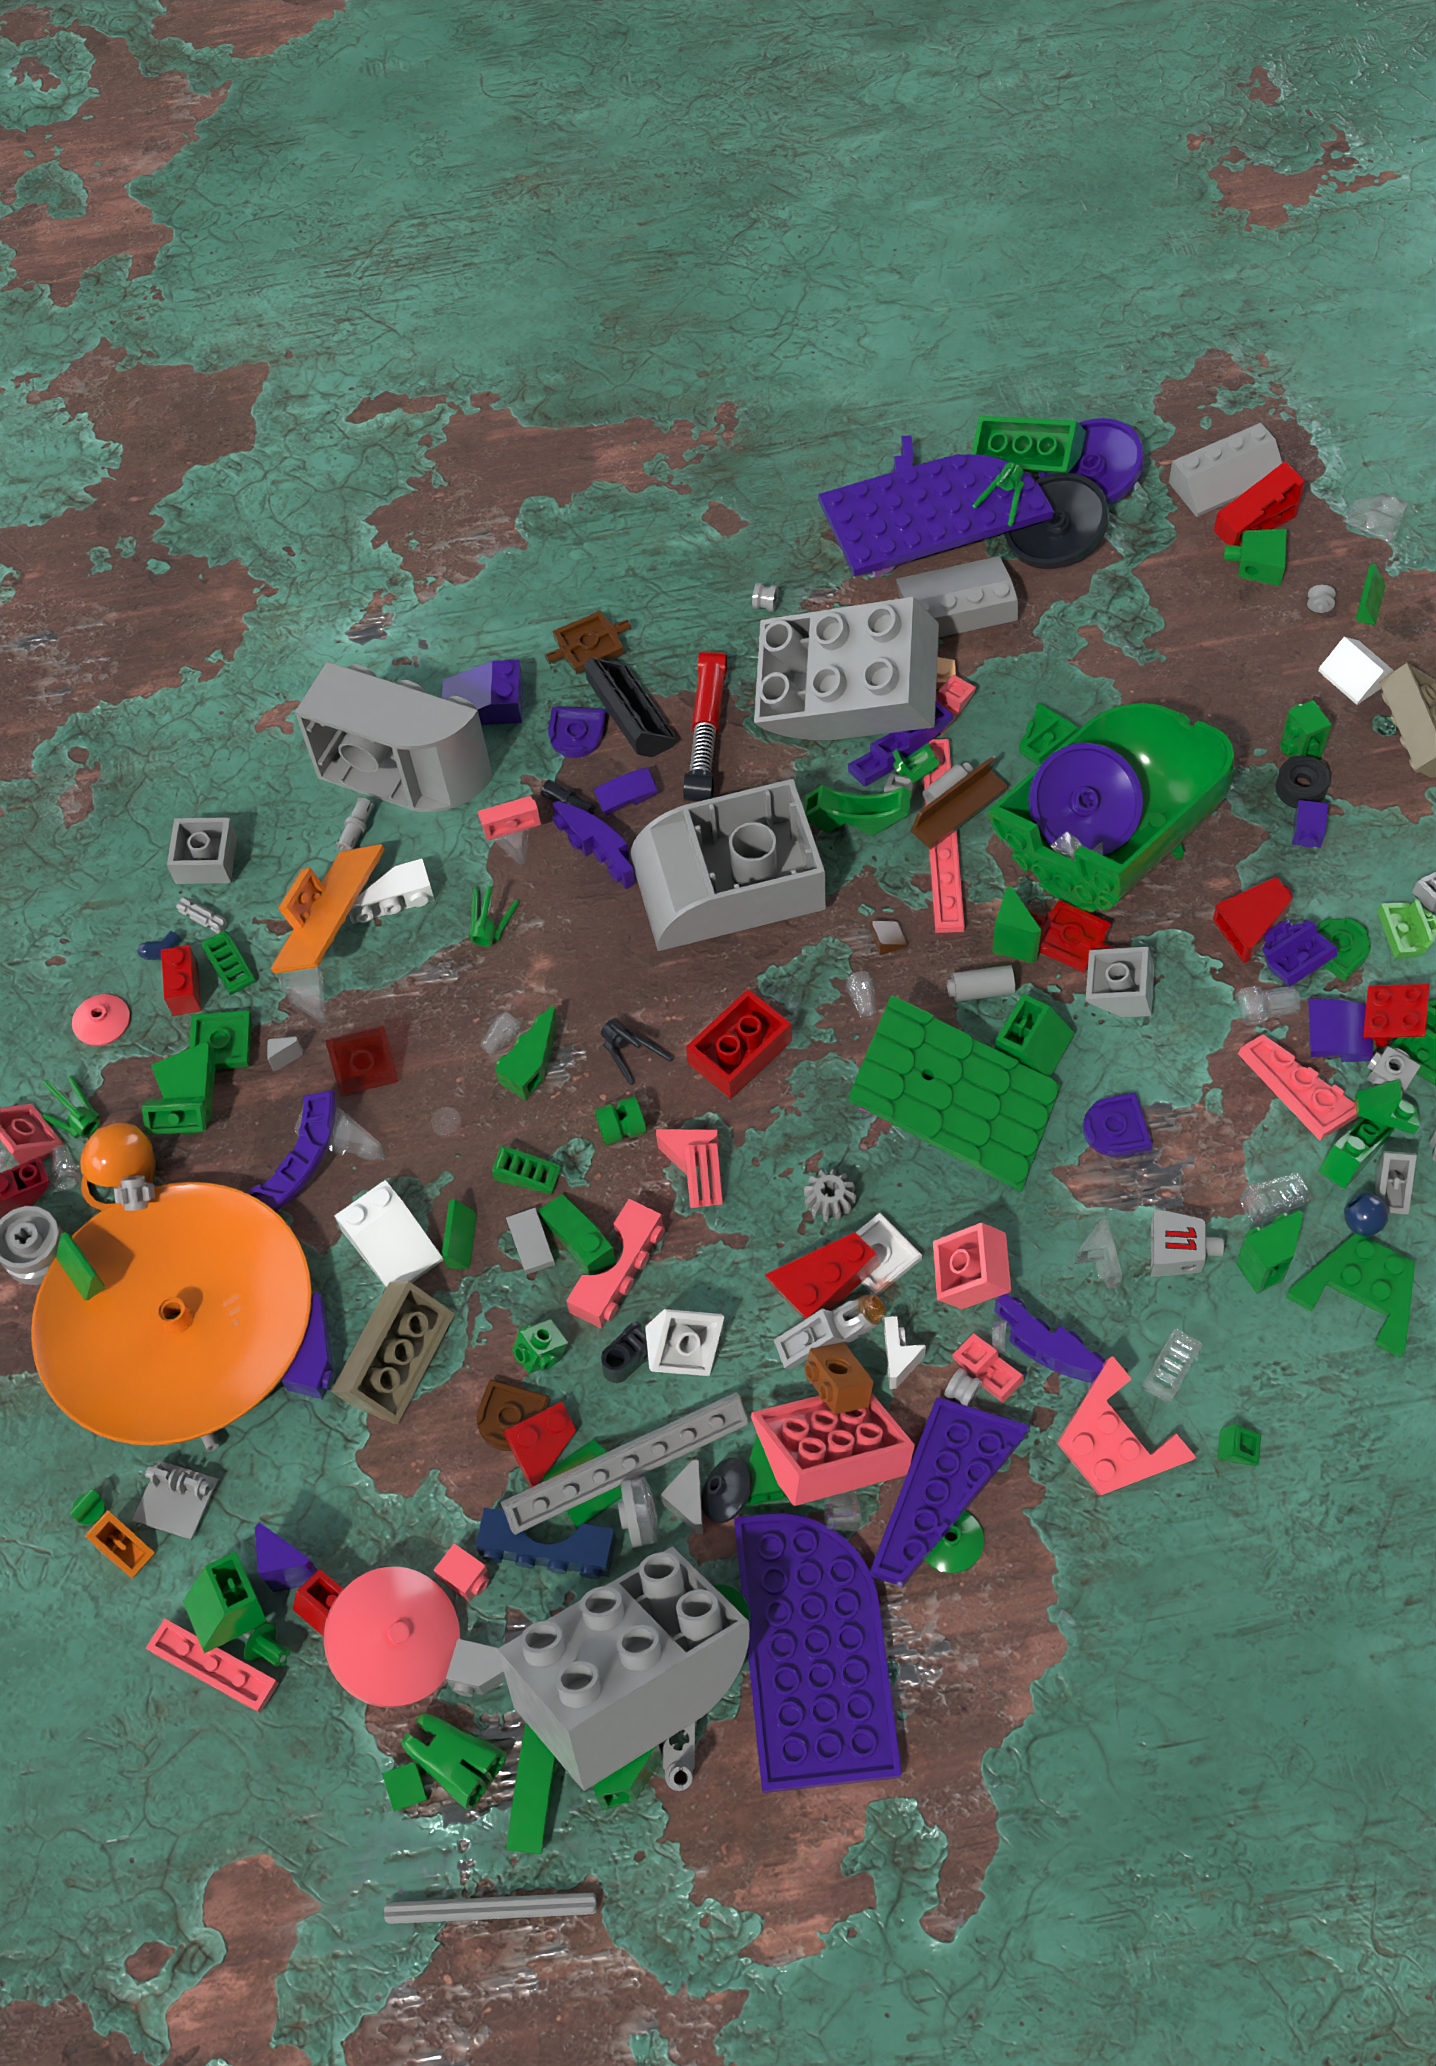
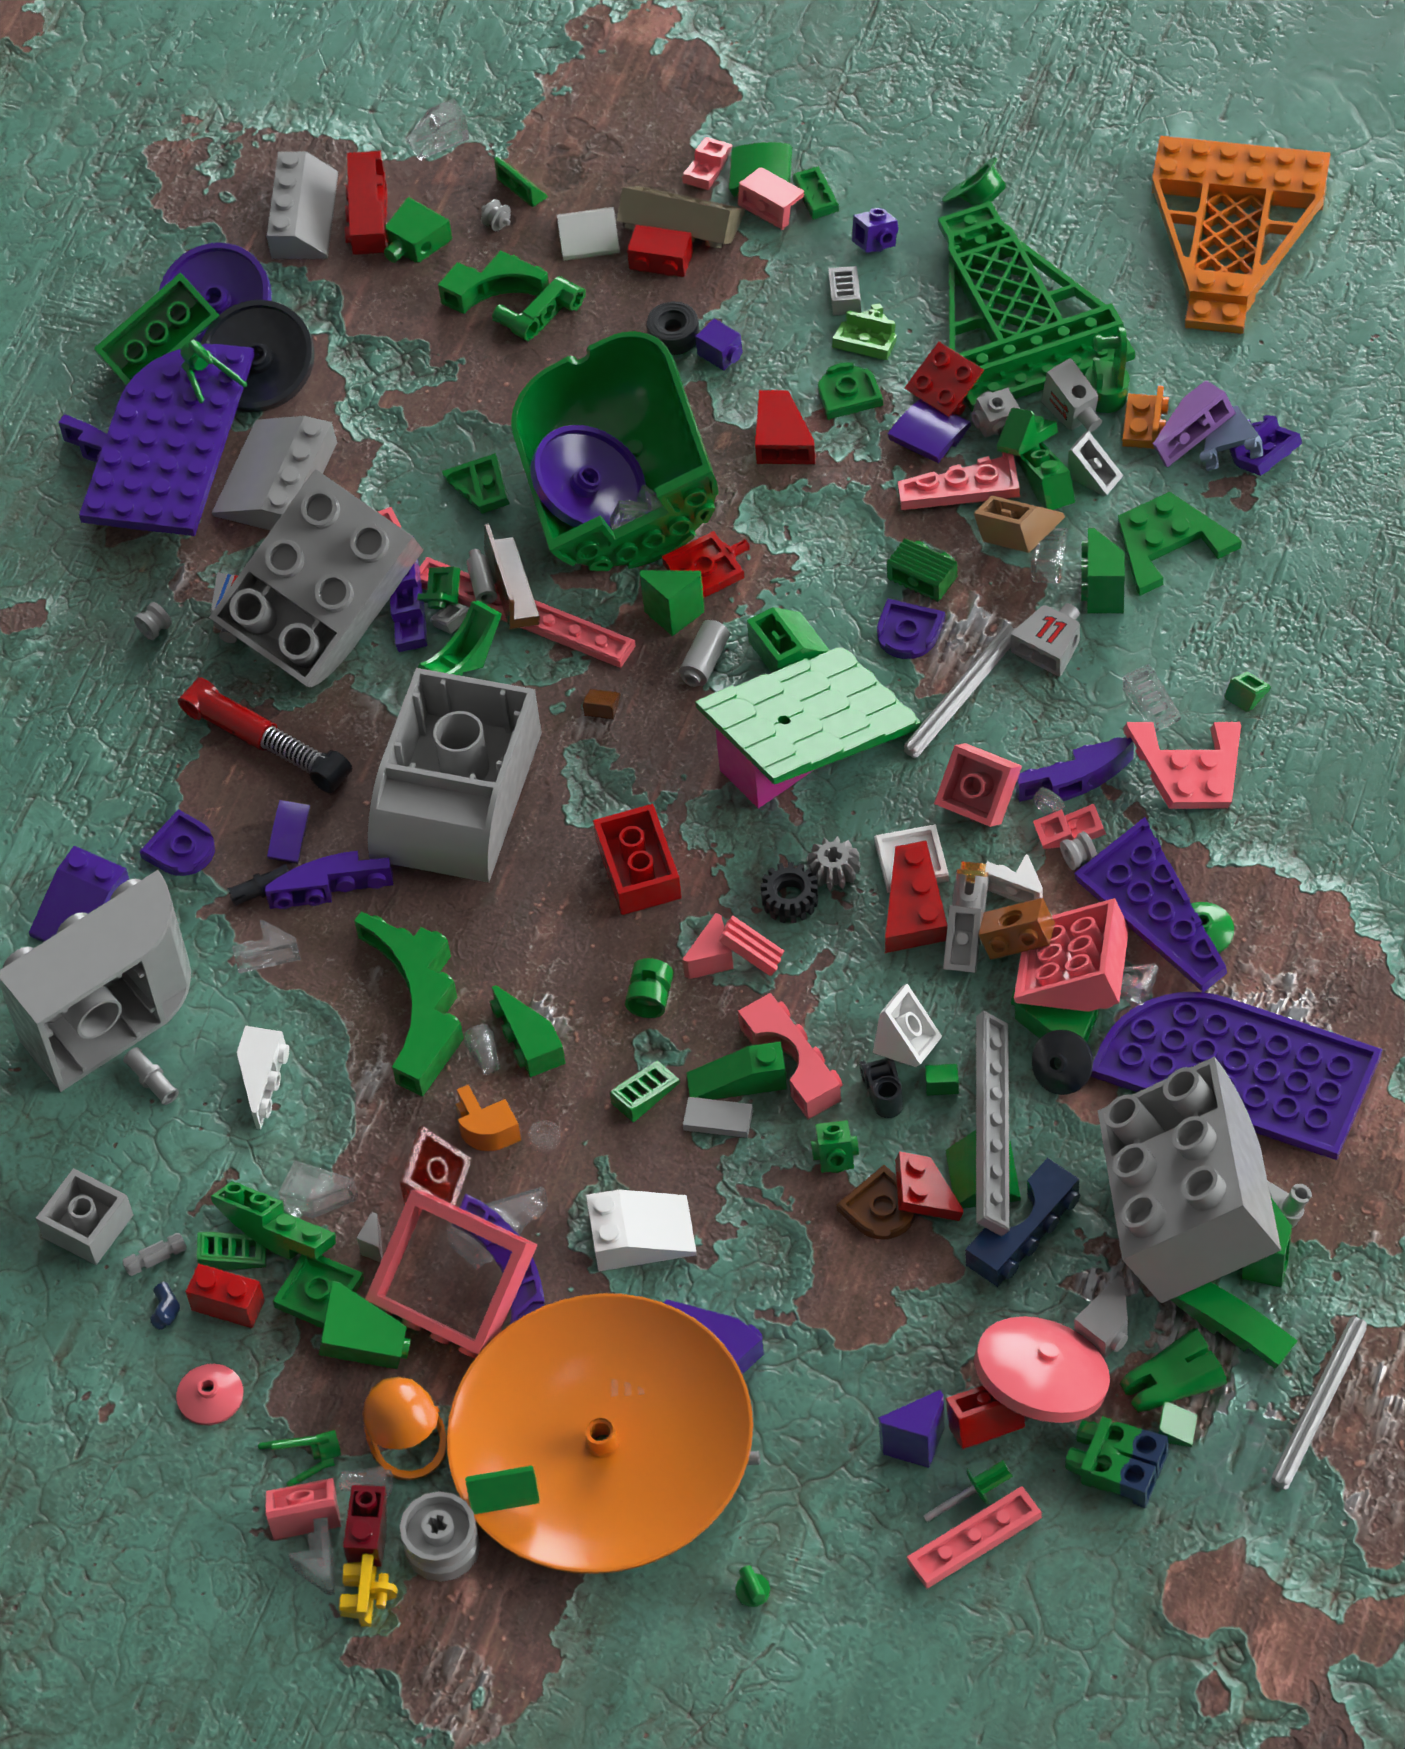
camera: 60 degrees left, 5 degrees down
orange slope [85,1510,155,1578] -> none
light grey gear [114,1175,155,1211] -> none
light grey hinge [132,1461,218,1540] -> none
green slope [142,1096,207,1135] -> none
green slope [183,1551,267,1654] -> none
orange bracket [270,844,385,973] -> none
dark tan slope [331,1281,455,1424] -> none
coral brick [433,1544,490,1602] -> none
green slope [442,1199,477,1269] -> none
green plant [468,886,519,947] -> none
coral panel [478,796,541,841] -> none
reddish brown plate [545,611,632,675] -> none
black piece [584,657,679,757] -> none
black plant [601,1018,673,1085] -> none
clear piece [618,1476,658,1548] -> none
light grey slope [660,1460,704,1534] -> none
clear cone [845,971,877,1017] -> none
clear slope [1075,1218,1122,1289] -> none
light grey slope [1085,947,1154,1017] -> none
clear piece [1235,986,1301,1026] -> none
dark purple slope [1262,920,1338,987] -> none
green brick [1280,700,1332,760] -> none
dark blue piece [1344,1192,1389,1237] -> none
none -> green slope [211,1181,336,1260]
none -> green arch [354,911,464,1097]
none -> coral window [365,1189,538,1358]
none -> green arch [438,250,549,314]
none -> orange brick [455,1084,521,1151]
none -> green beam [492,276,586,341]
none -> red brick [627,225,693,277]
none -> black tyre [760,862,818,923]
none -> green brick [887,538,958,602]
none -> light grey axle [904,625,1016,758]
none -> green slope [925,1064,959,1096]
none -> medium nougat slope [974,496,1065,553]
none -> hips [1065,1416,1169,1508]

